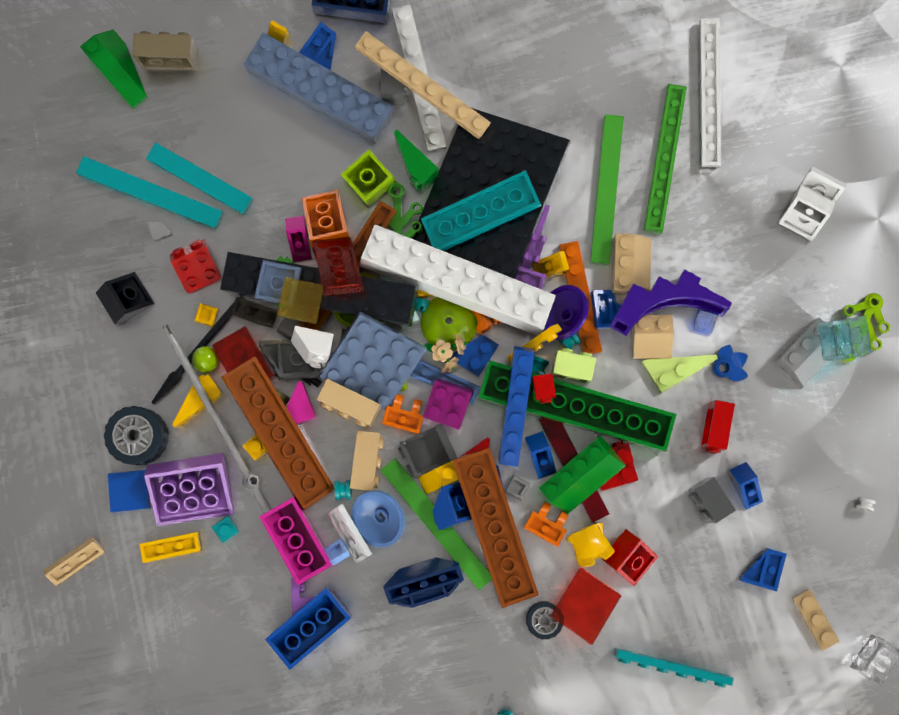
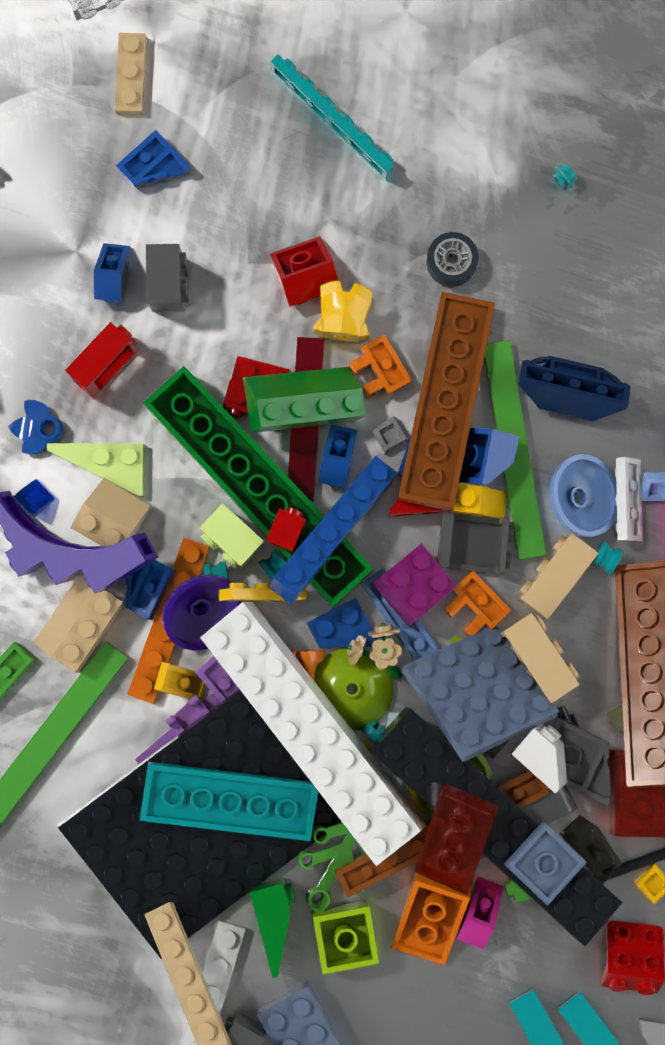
camera: 150 degrees left, 0 degrees up
clear yellow tile [277,277,324,324] -> none
dark pink slope [287,381,317,426] -> none
clear red piece [550,567,621,645] -> none

